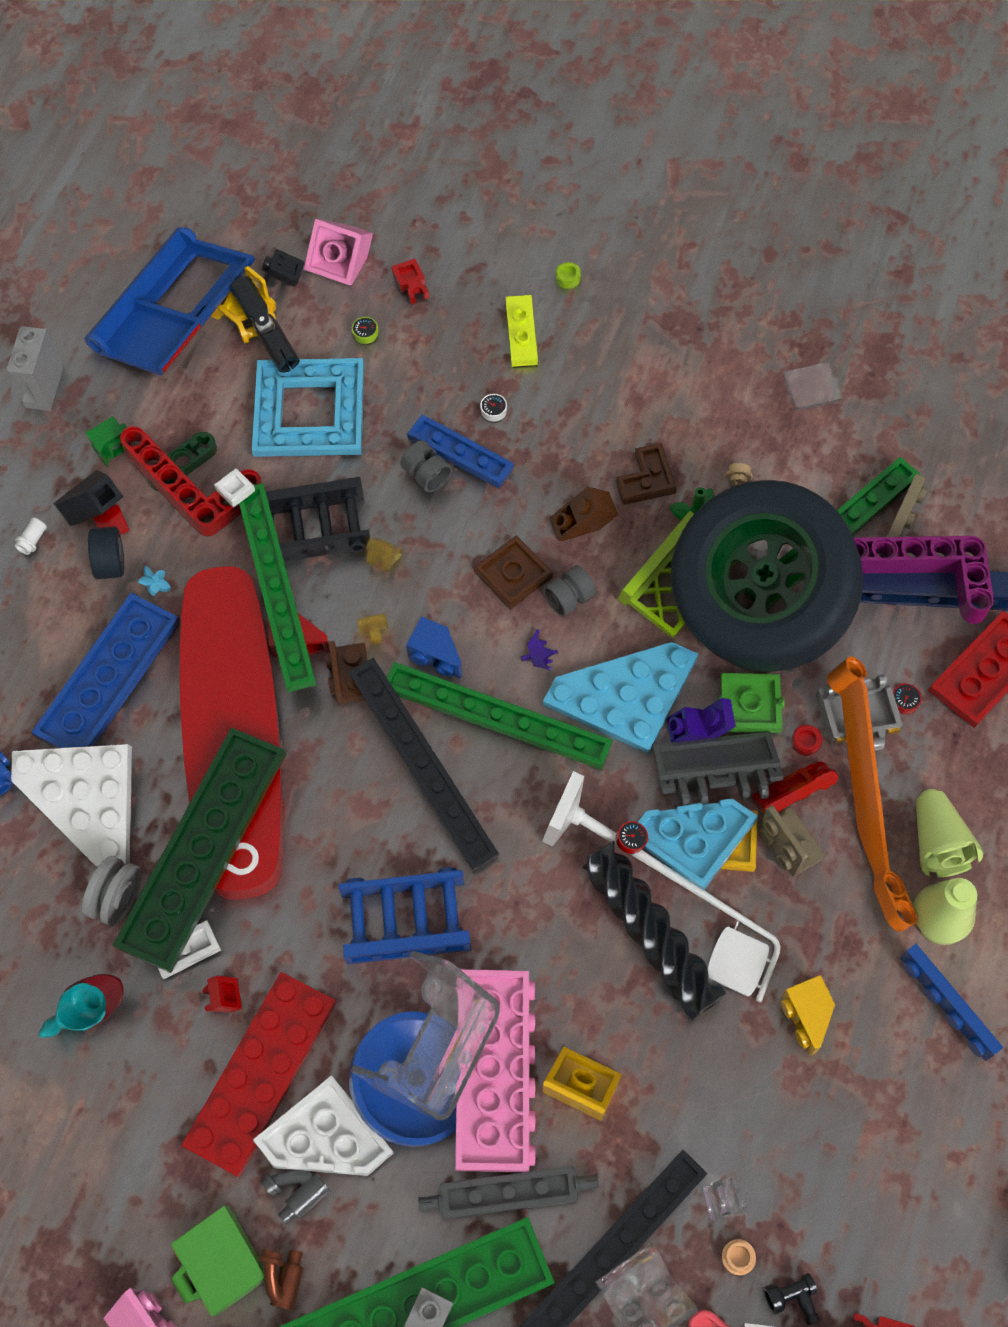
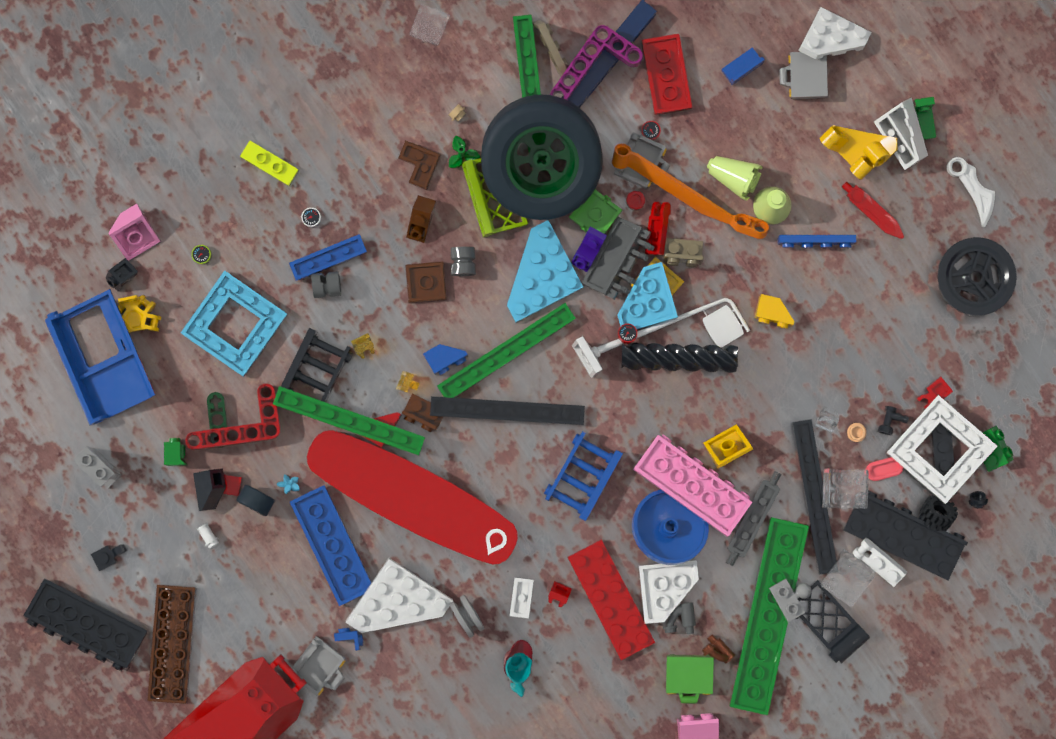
camera: 55 degrees left, 20 degrees up
dark green plate [112,728,286,973] -> none
white tile [214,468,255,508] -> none
black piece [230,276,300,373] -> none
clear windscreen [351,951,500,1121] -> none
red plate [391,258,429,305] -> none
dark purple piece [521,629,558,671] -> none
lime tile [555,262,581,289] -> none

